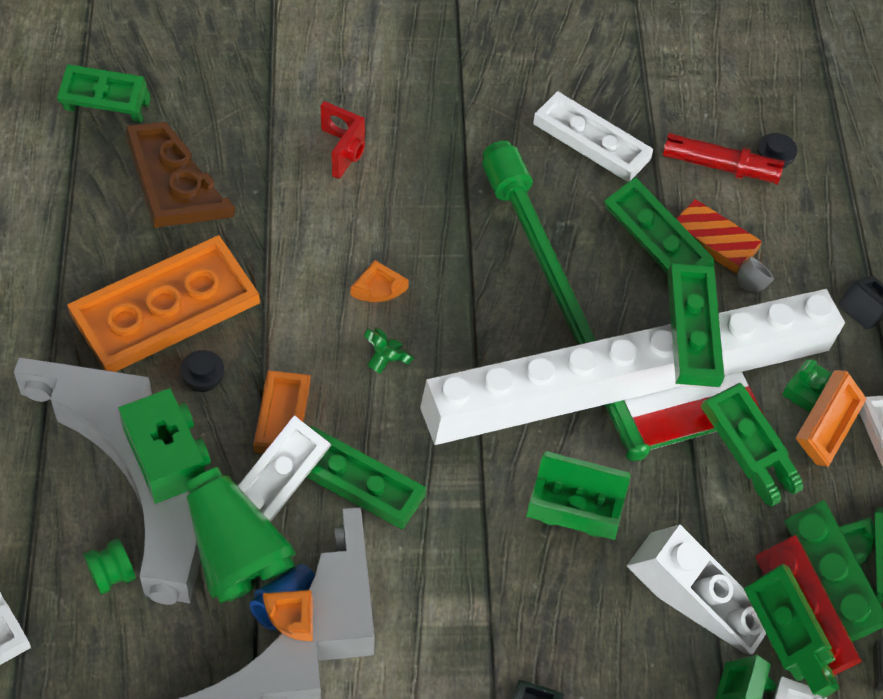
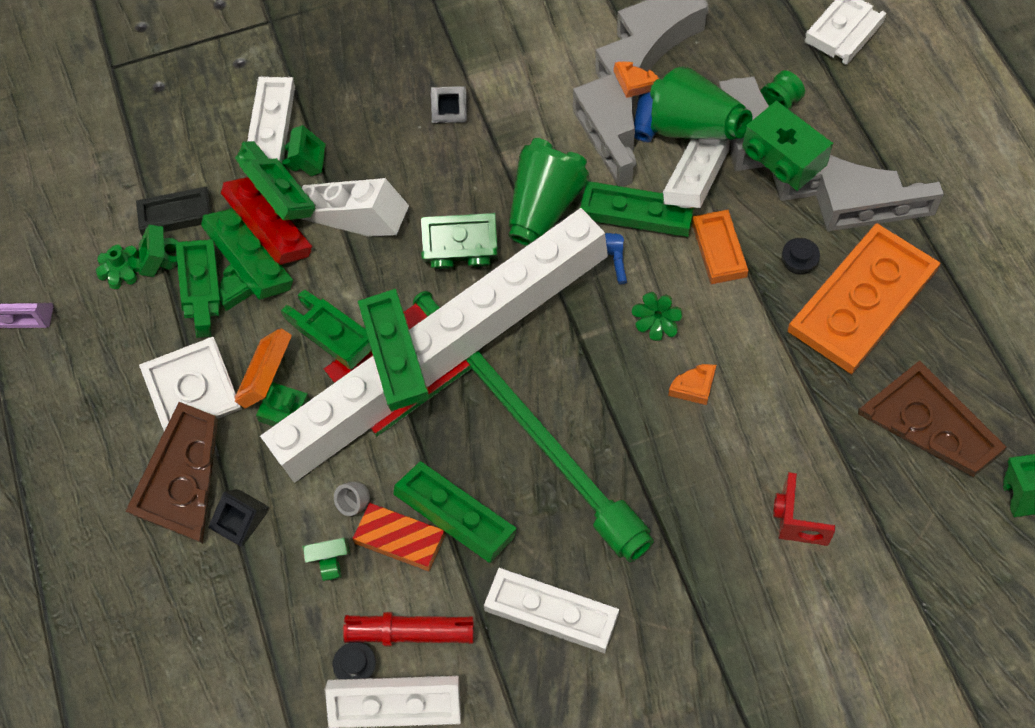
camera: 170 degrees right, 5 degrees up
none -> tile [302,537,351,581]
none -> white plate [325,676,461,728]
none -> green cone [508,138,589,246]
none -> blue hand [605,233,627,285]

